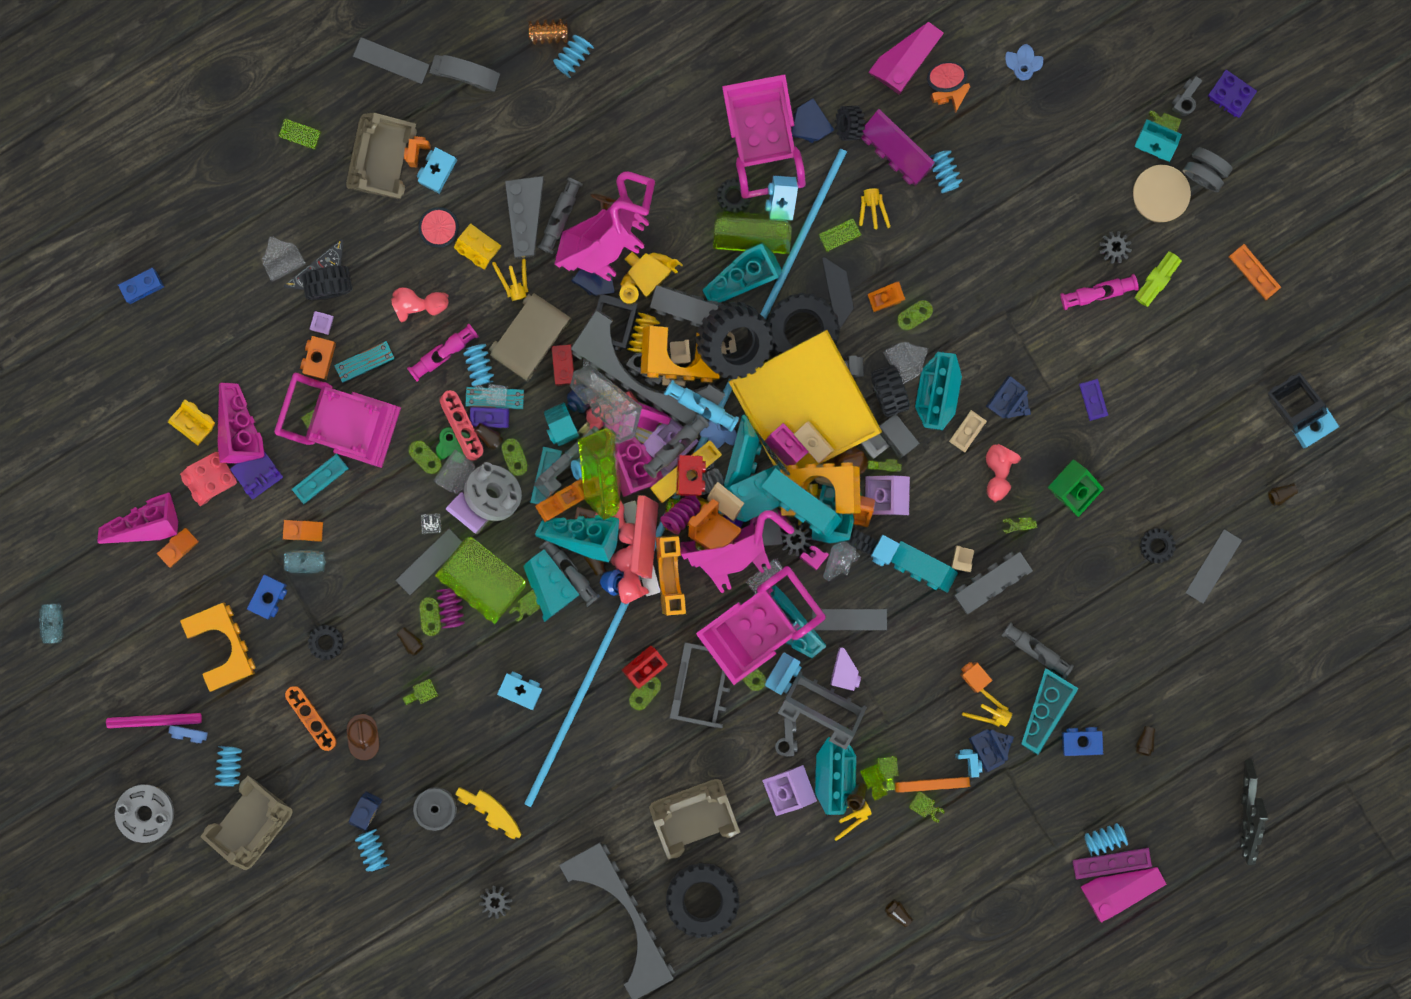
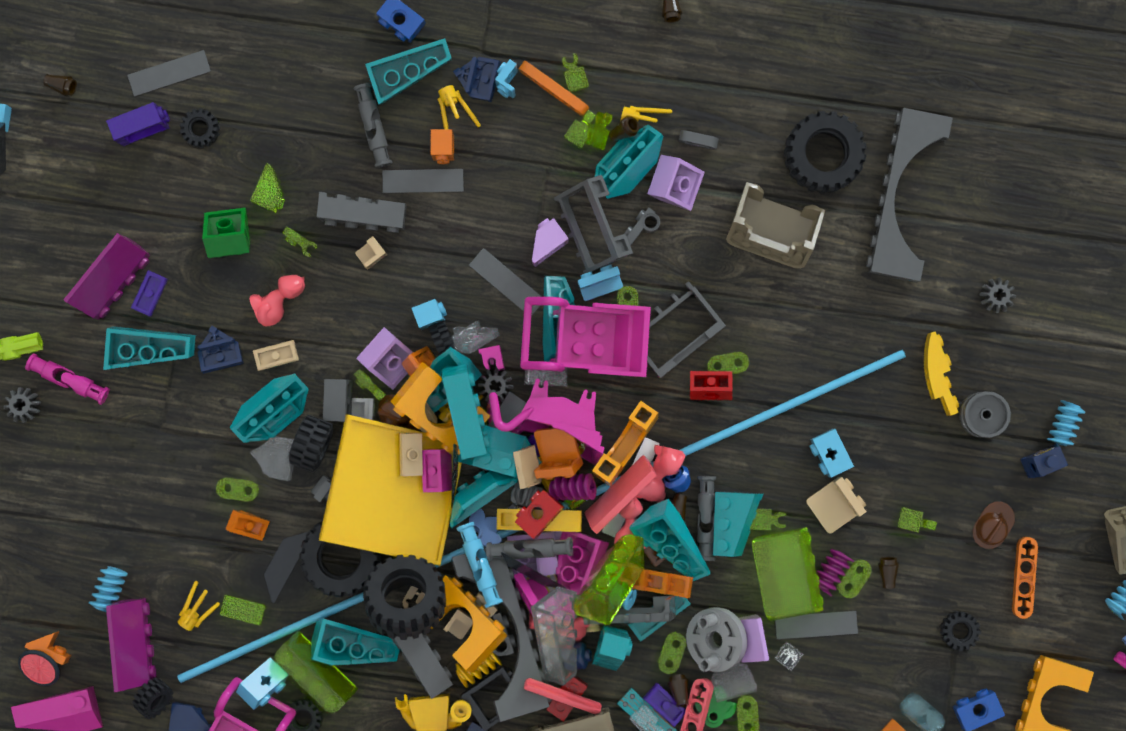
camera: 135 degrees left, 0 degrees up
teal wedge [891,541,958,593] -> none
none -> magenta slope [64,233,150,320]
none -> teal wedge [103,326,196,370]
none -> dark purple window [106,102,170,146]
none -> clear neon green slope [250,163,285,213]
none -> dark grey sticker [382,169,464,193]
none -> black sticker [501,552,571,591]
none -> coral axle [524,678,602,715]
none -> dark grey beam [678,130,719,150]
none -> tan bracket [806,477,867,533]

